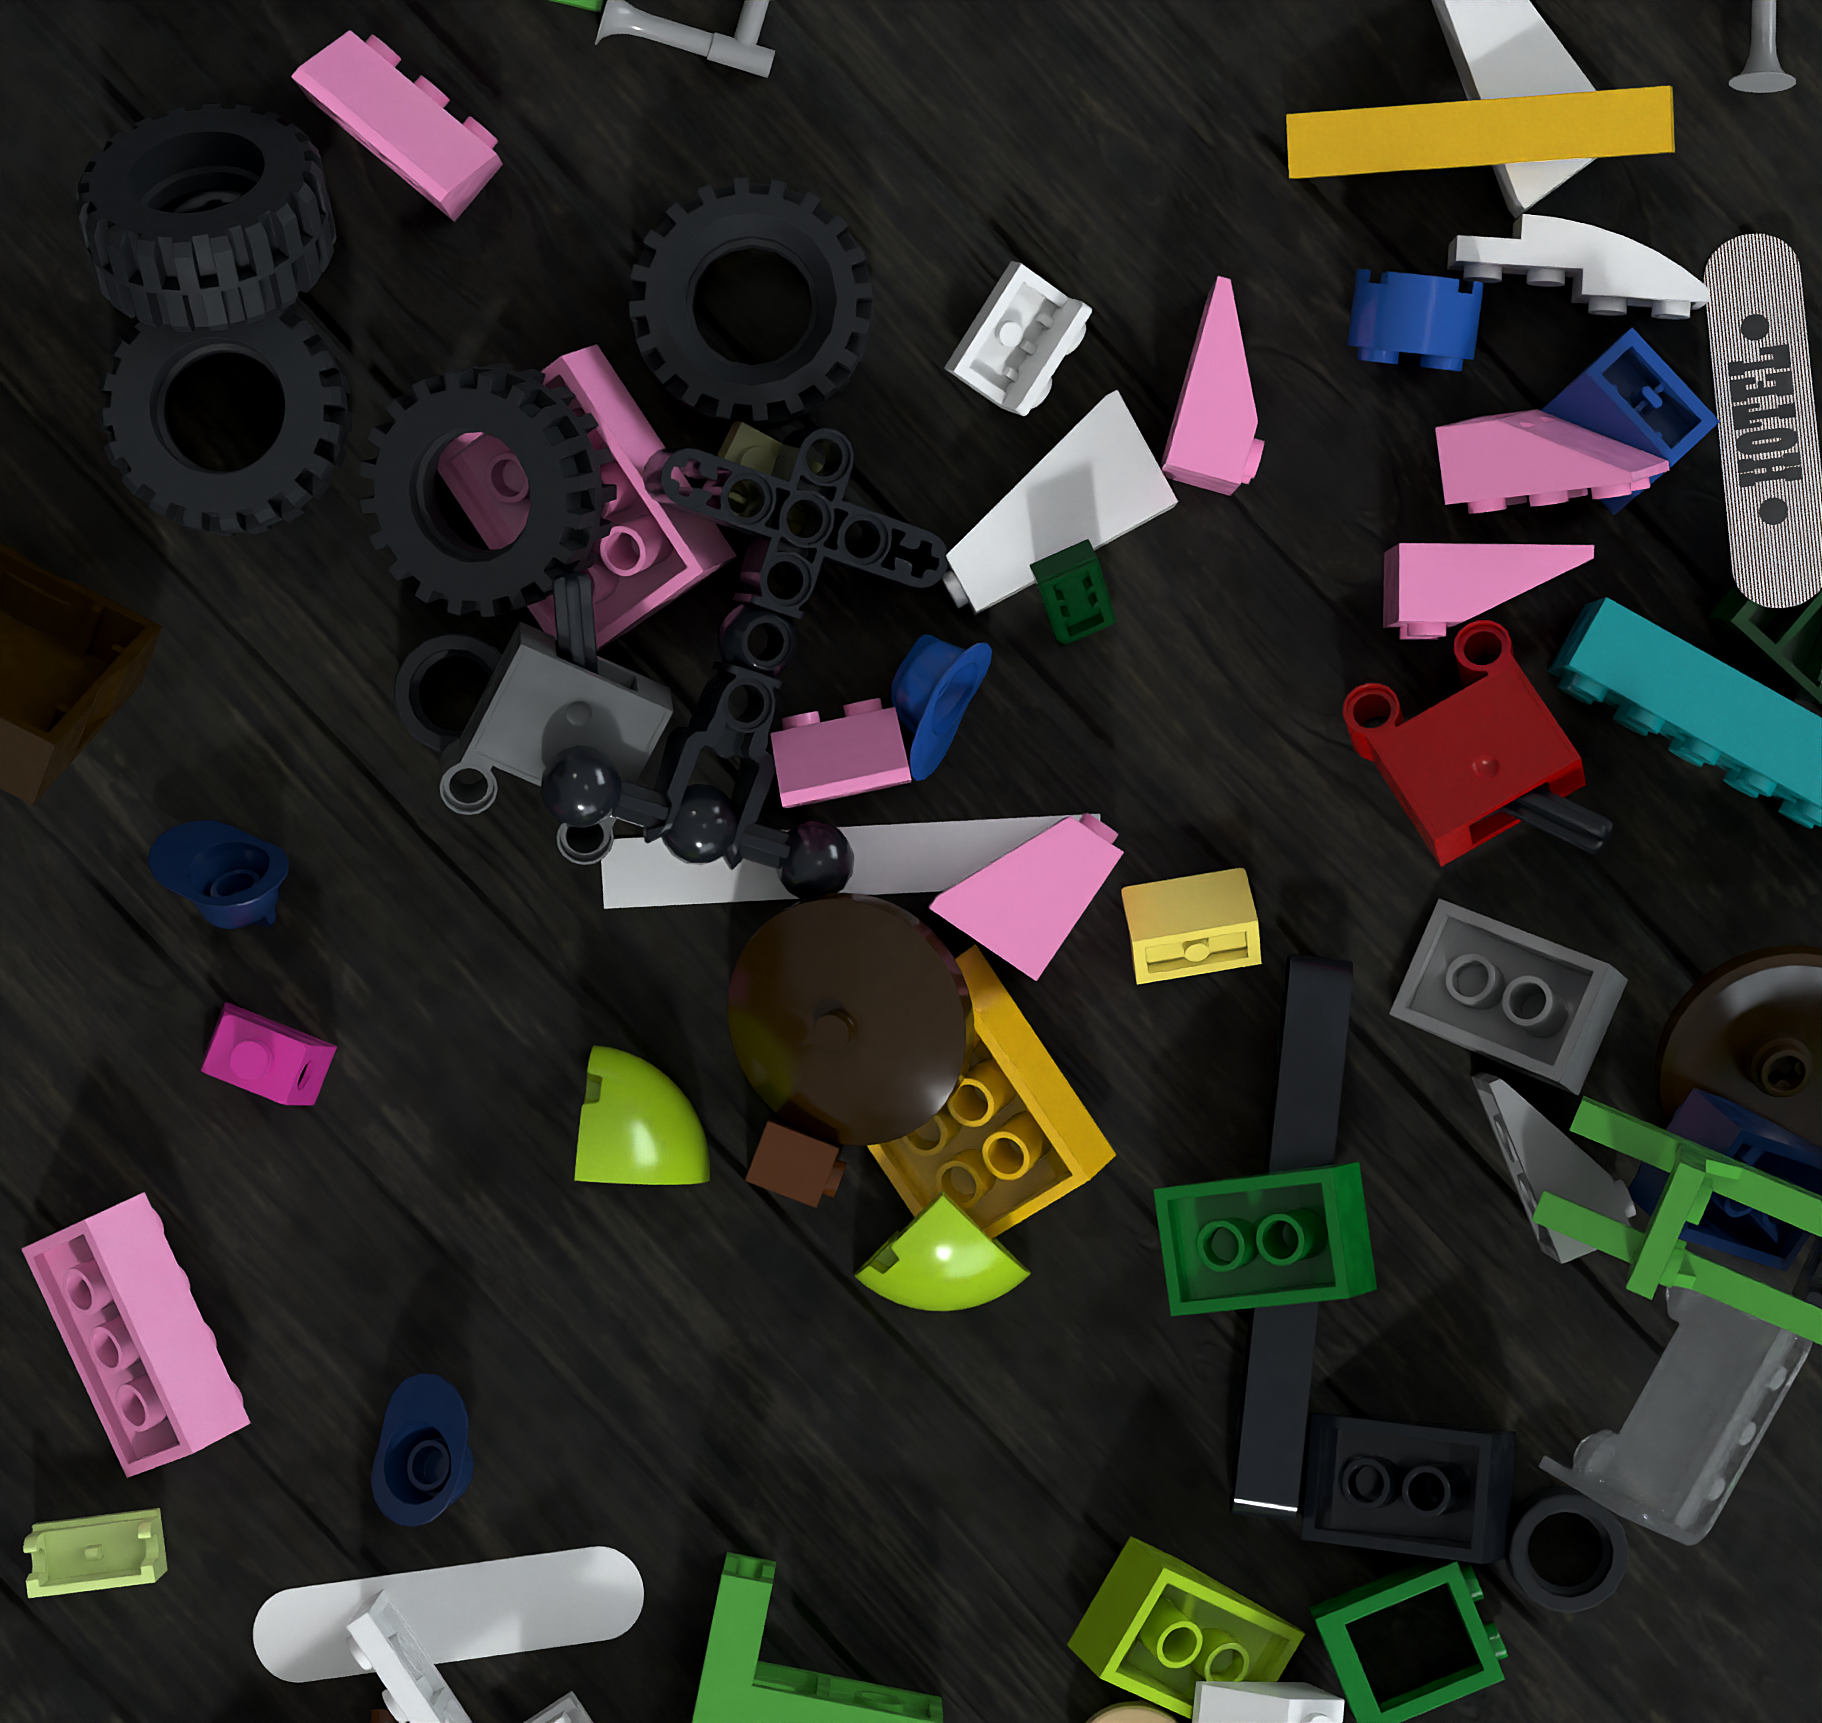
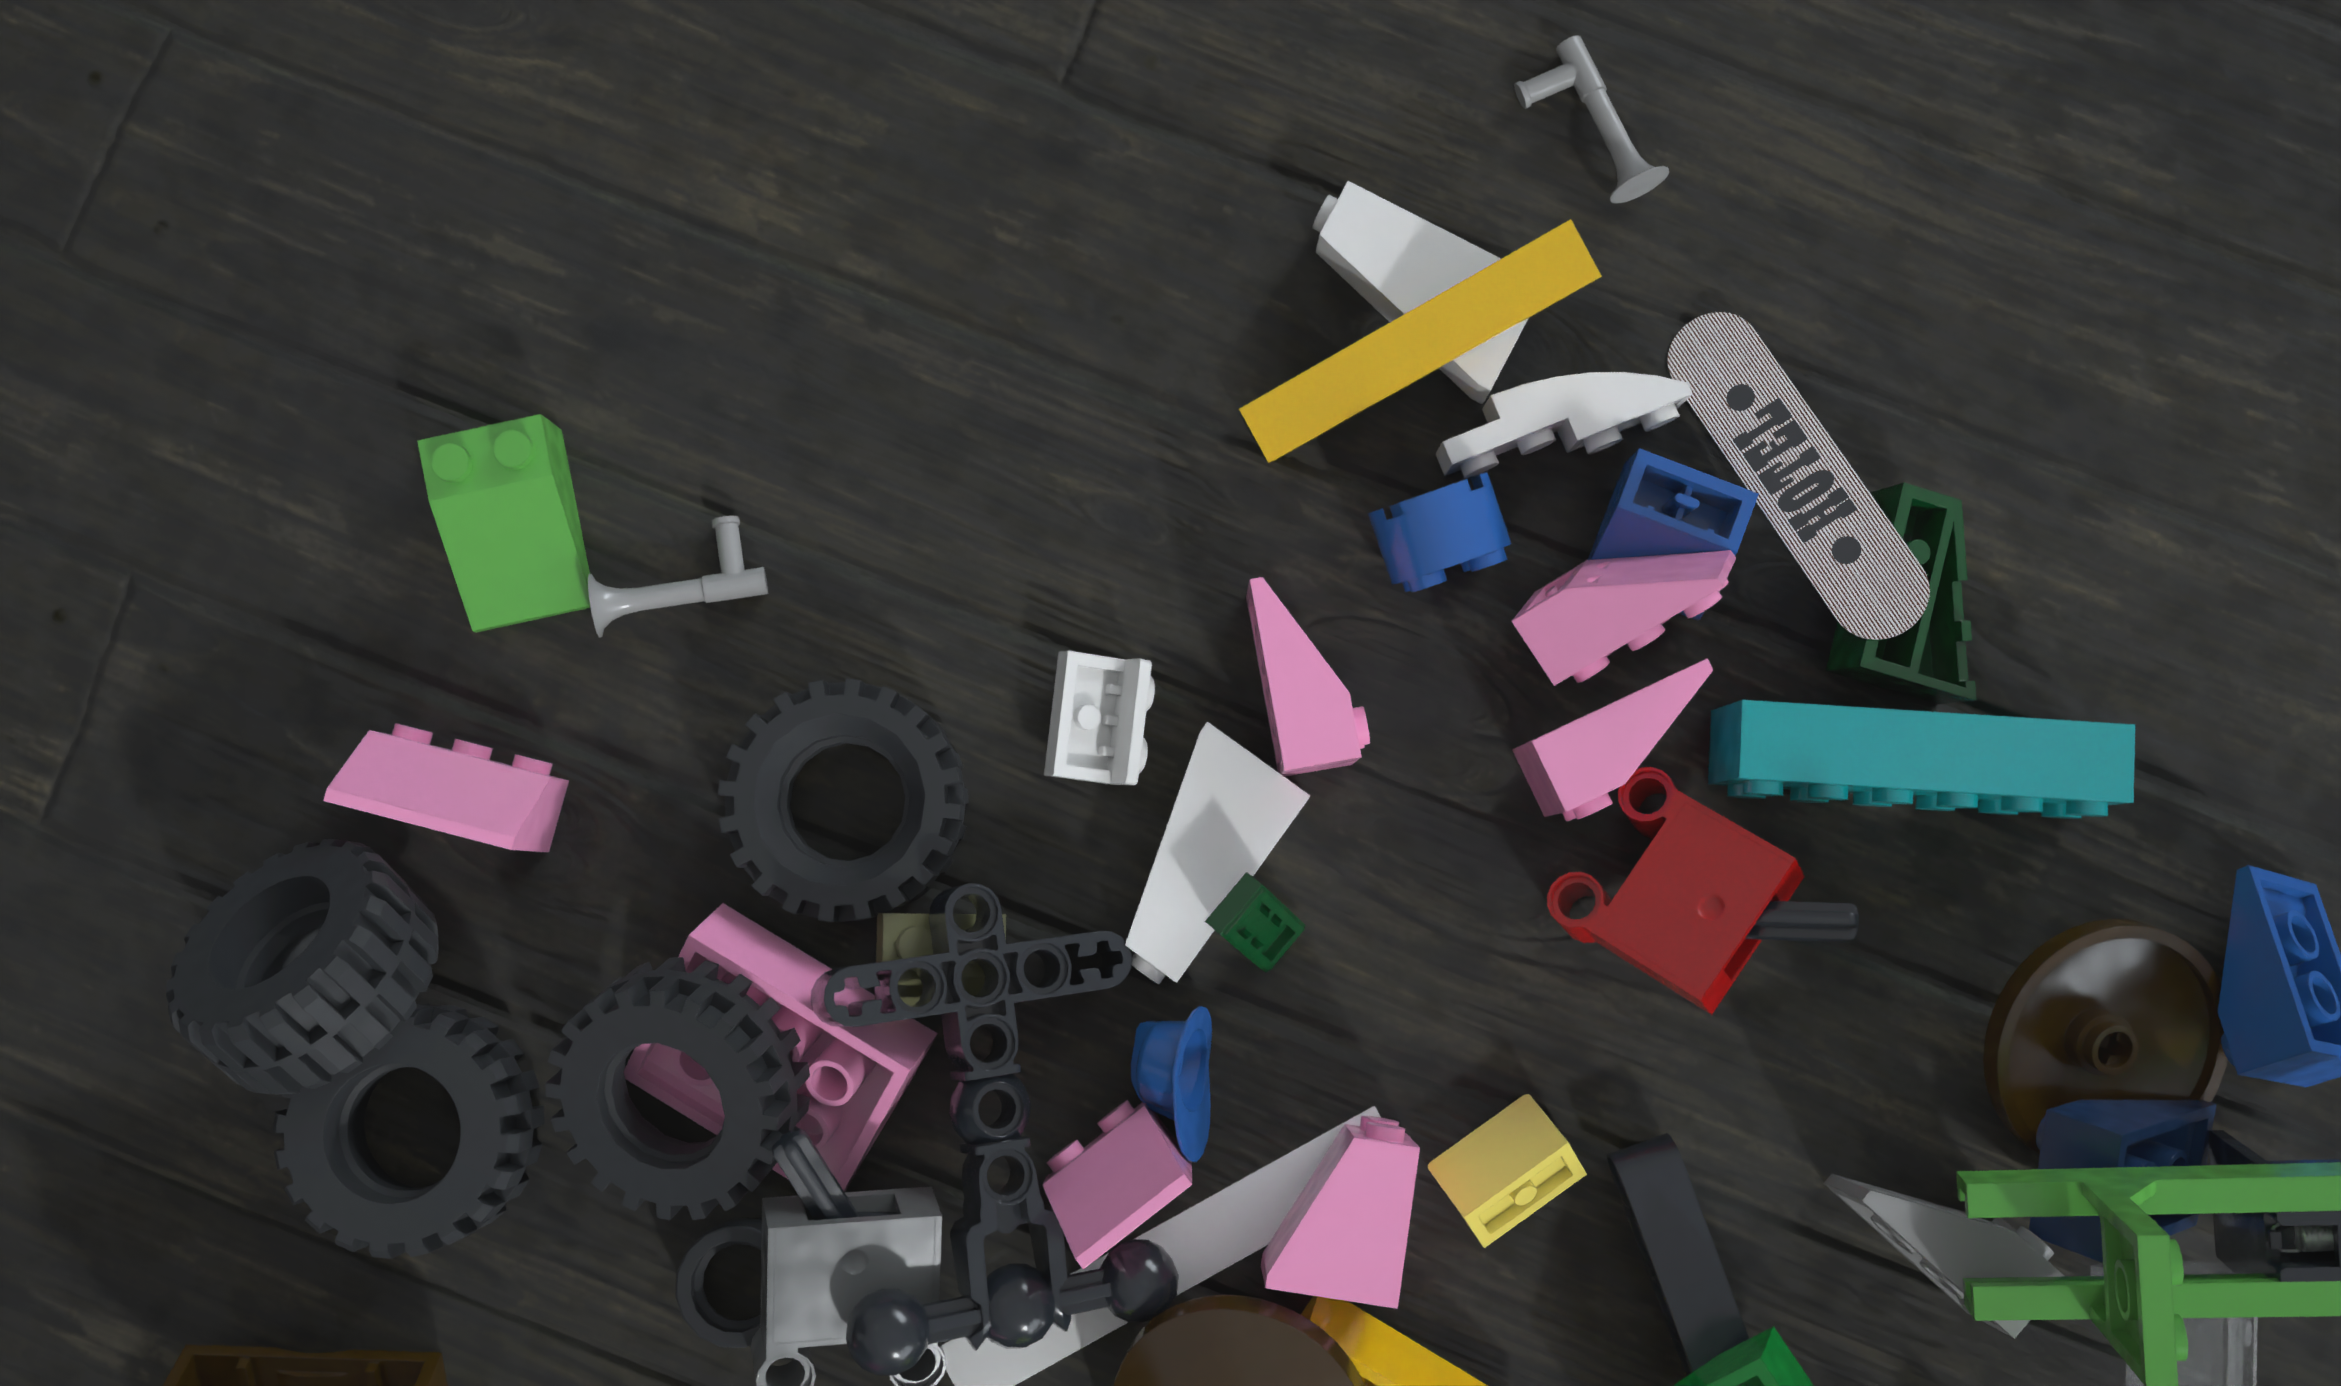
camera: 20 degrees left, 5 degrees down
light grey slope [1389,899,1628,1096] -> none

